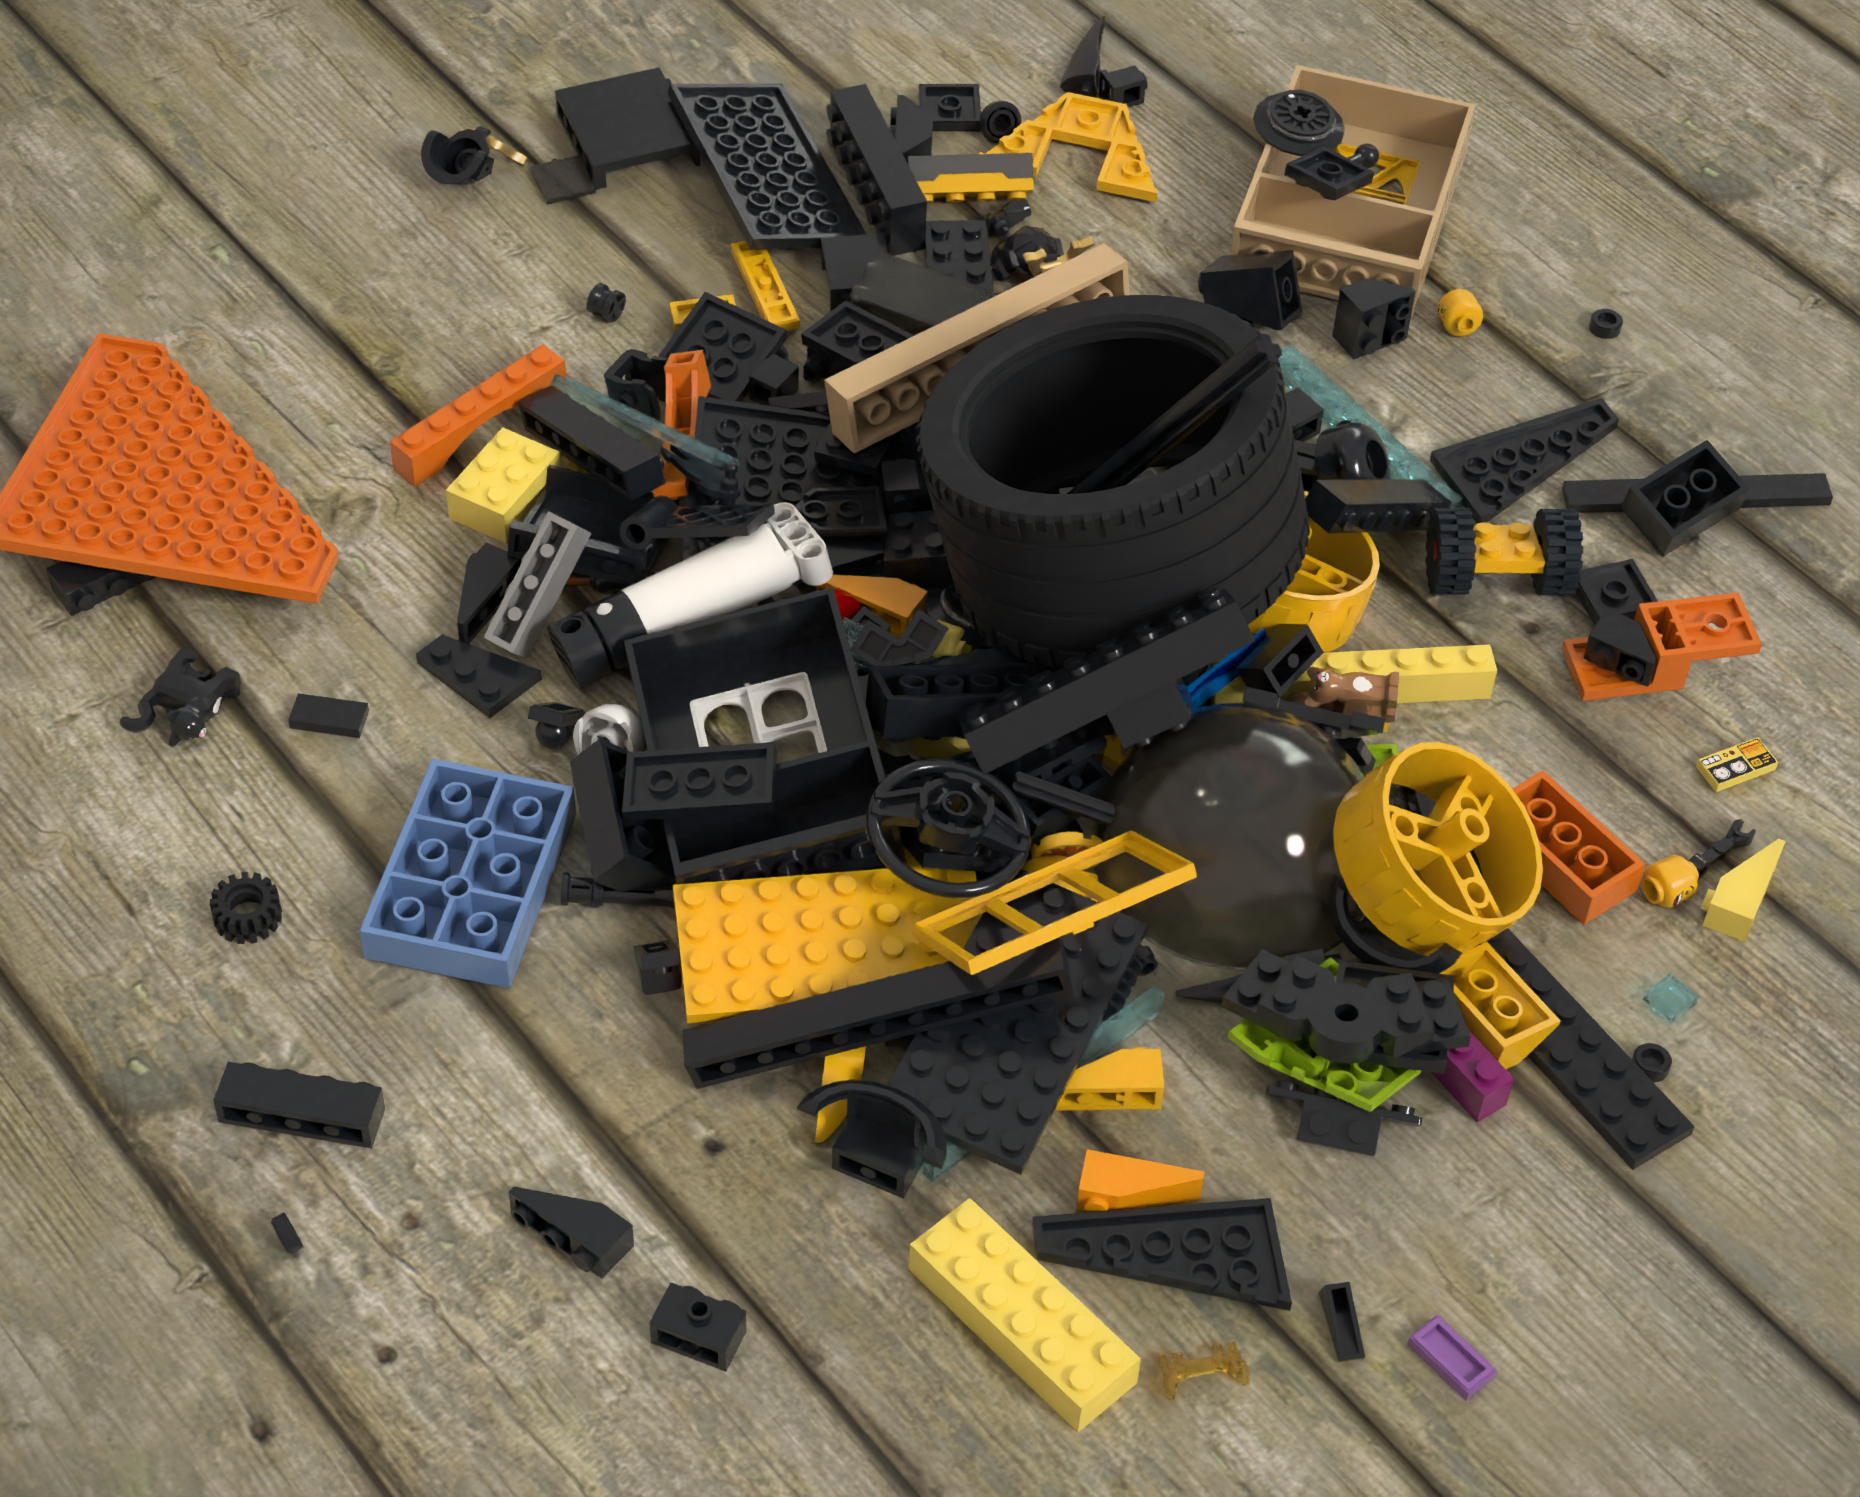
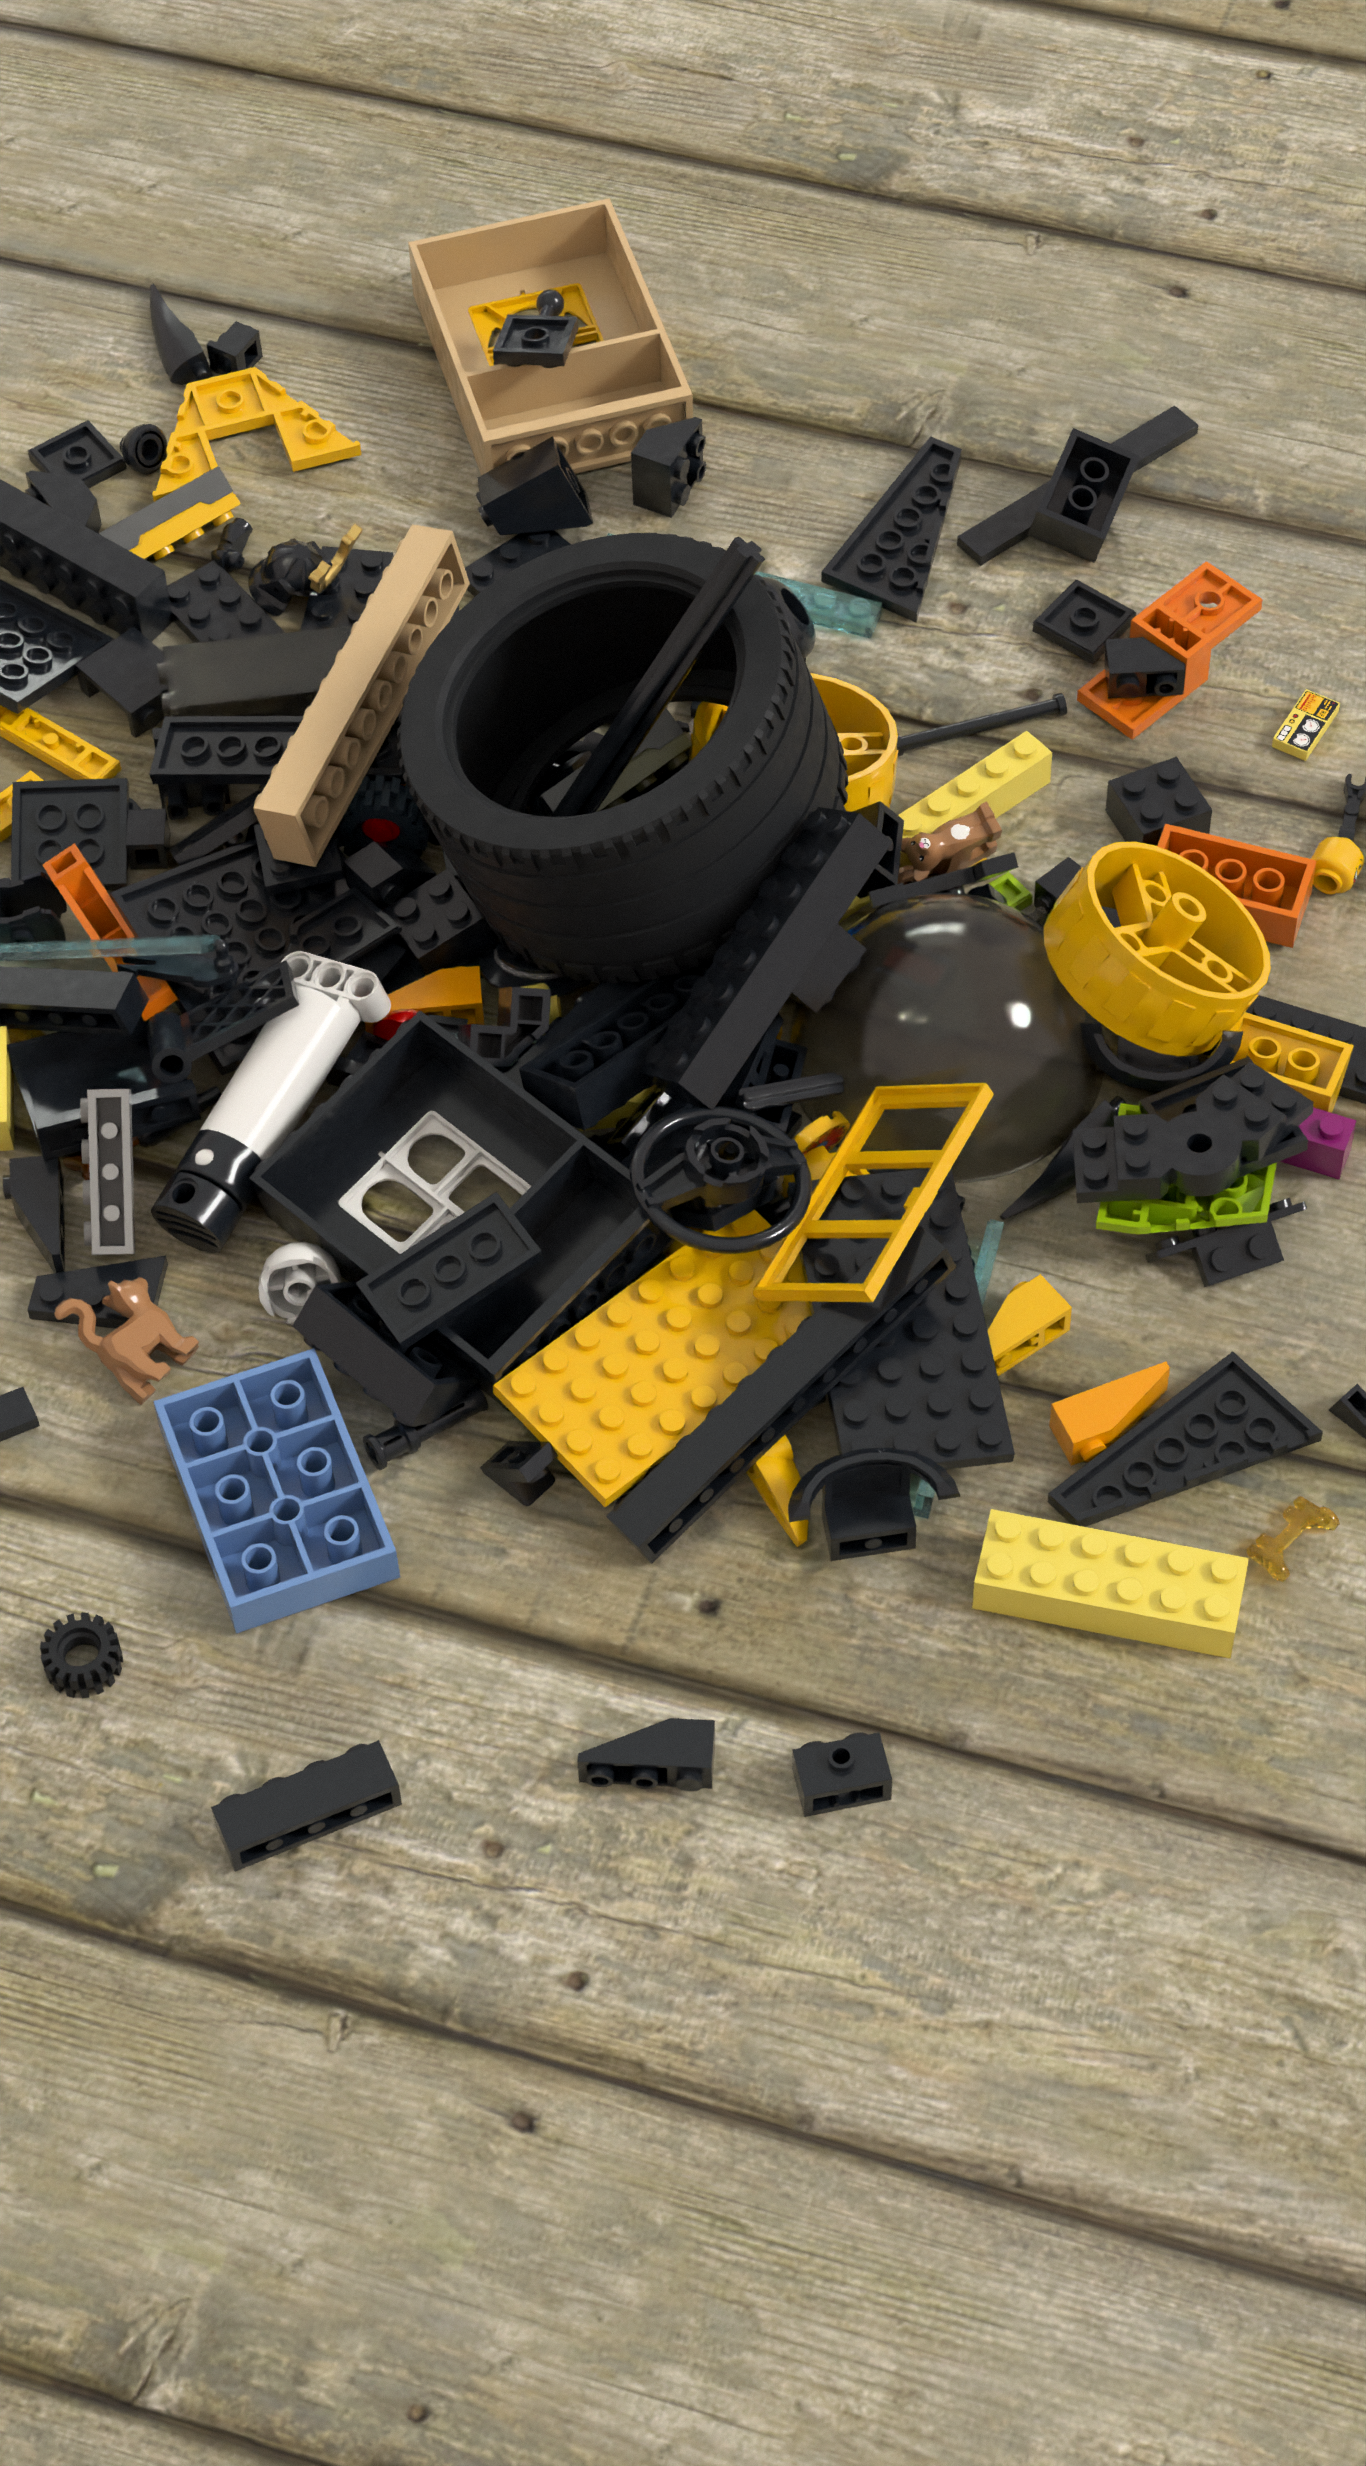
camera: 30 degrees left, 5 degrees up
black tile [271,1212,303,1254] -> none
black tile [528,702,585,749] -> none
black piece [1253,90,1345,156] -> none
black brick [1305,479,1452,534] -> none
black plate [1425,508,1583,595] -> none
yellow head [1437,289,1483,337] -> none
black tile [1589,309,1623,339] -> none
none -> medium nougat animal [54,1277,199,1405]
none -> black bar [897,693,1067,757]
none -> black brick [1105,757,1212,846]

